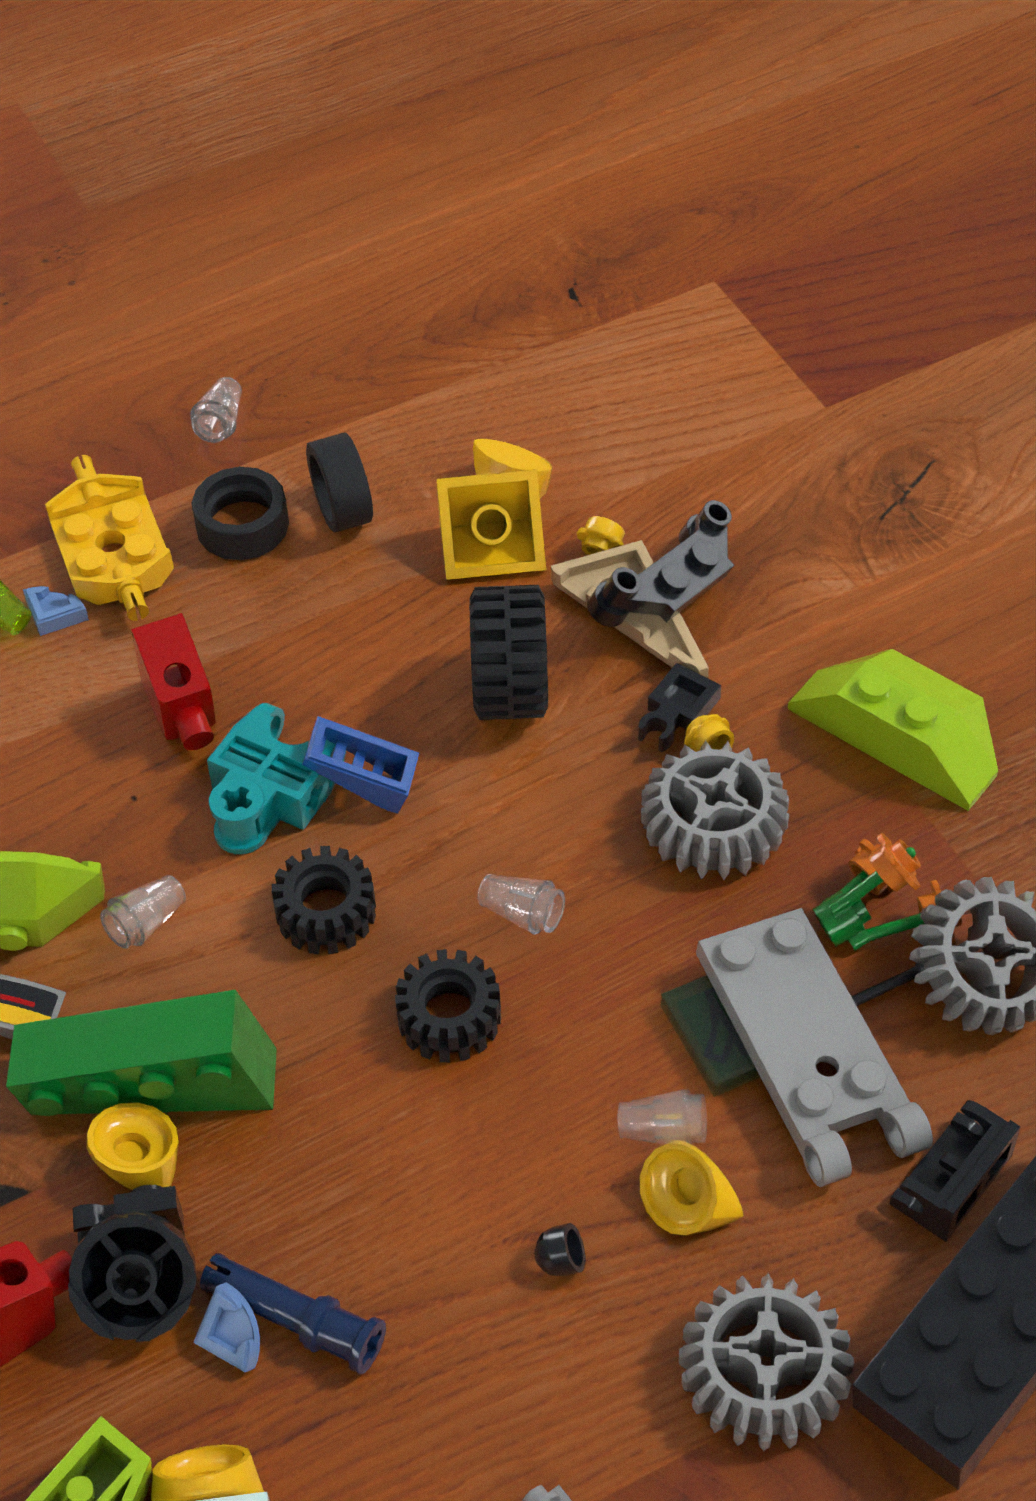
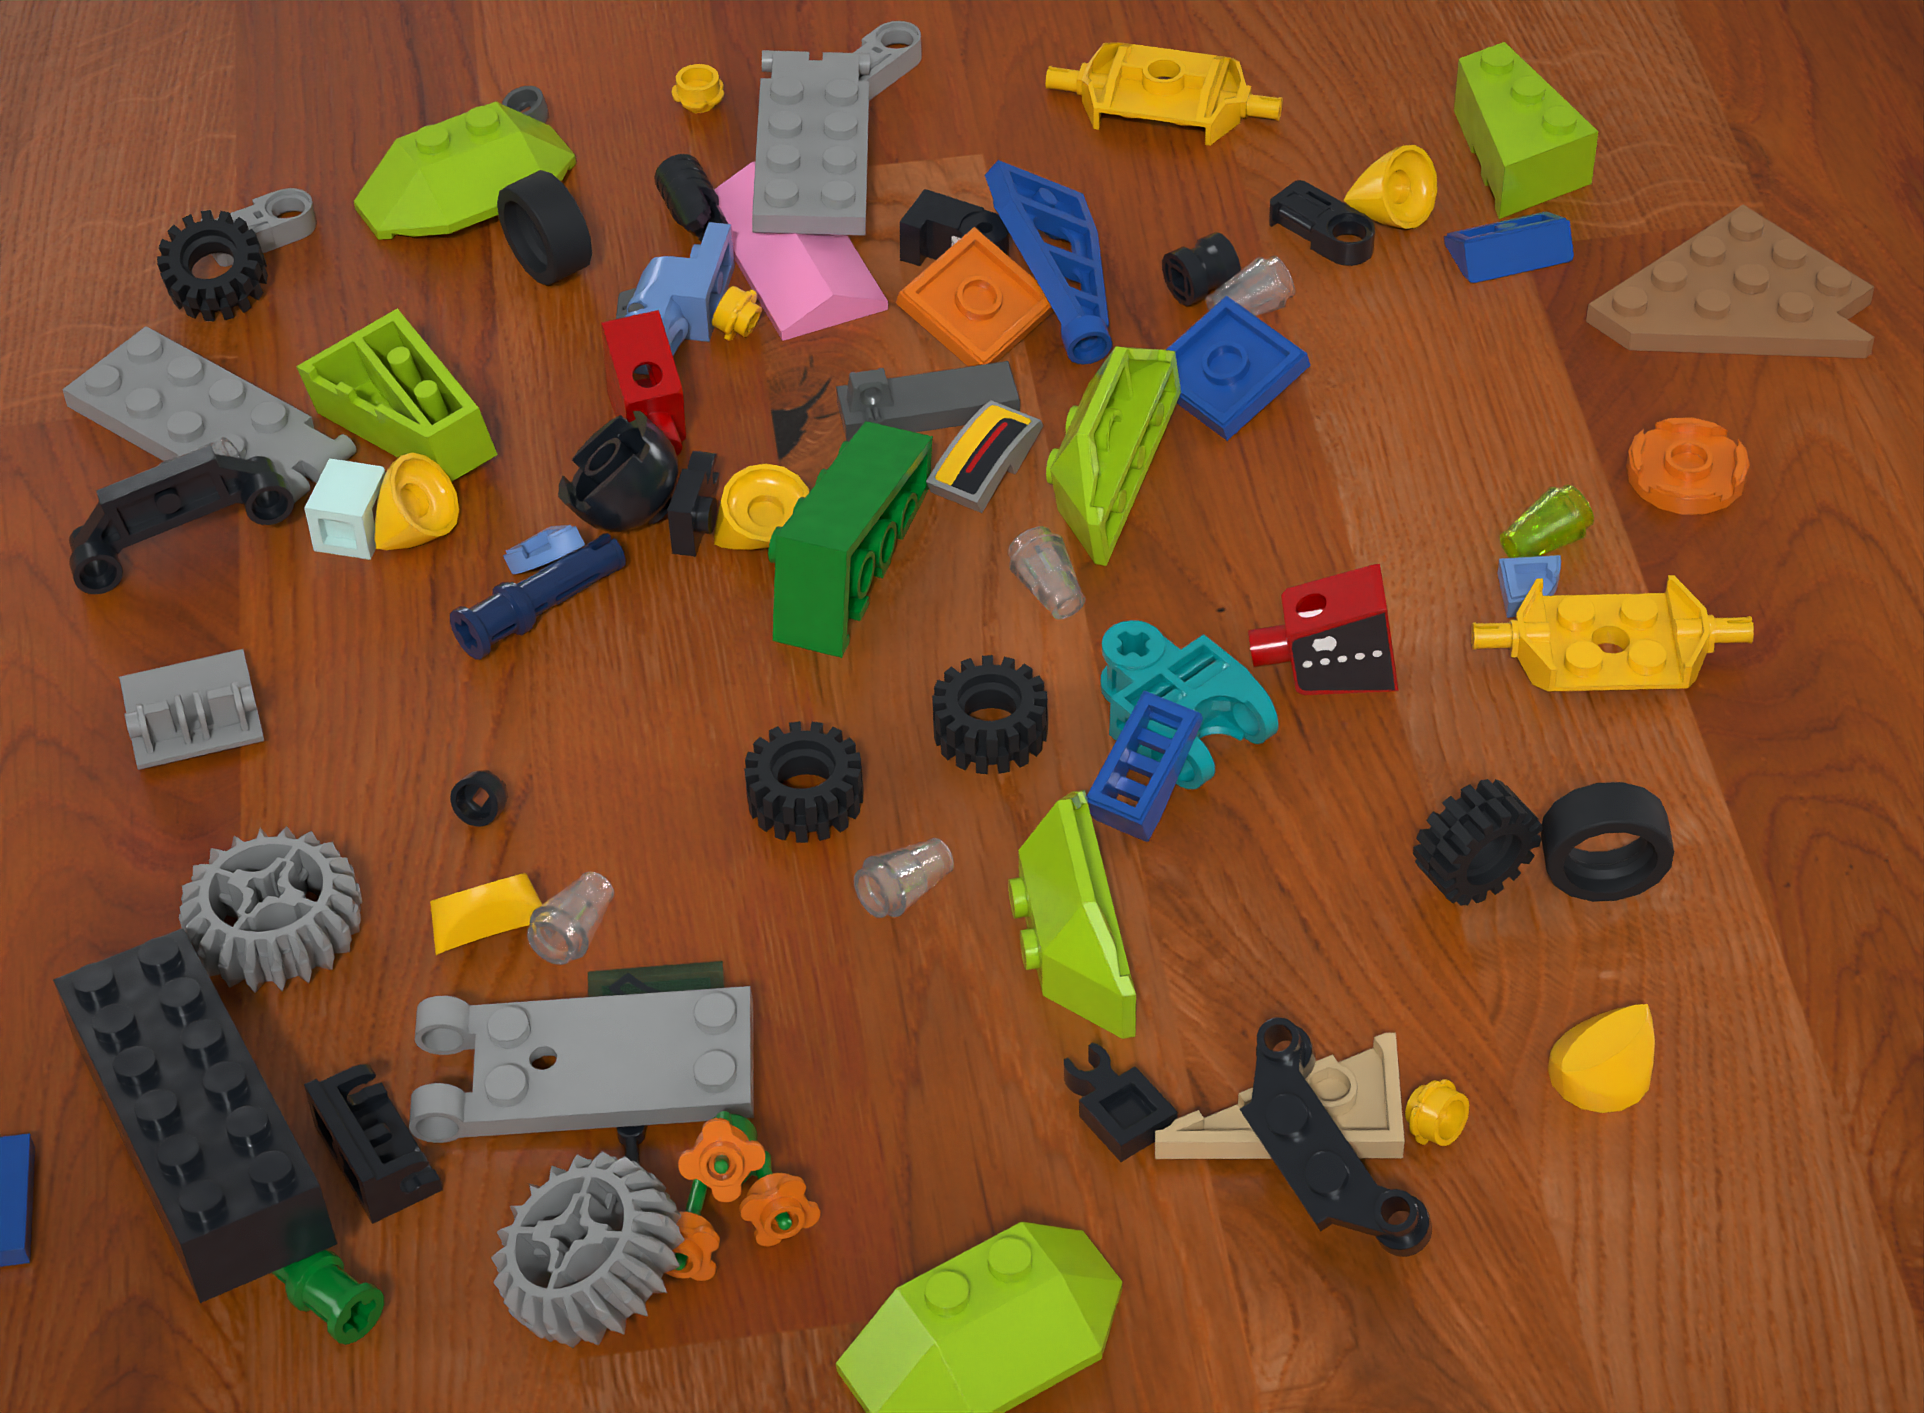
camera: 110 degrees right, 5 degrees down
clear cone [190,377,242,443] -> none
black tyre [191,466,289,560] -> none
yellow slope [436,469,546,580] -> none
black tyre [469,585,548,720] -> none
light grey gear [641,740,789,880] -> none
yellow plate [684,714,734,752] -> none
none -> lime wedge [1008,790,1136,1039]
none -> black tyre [1413,779,1543,906]

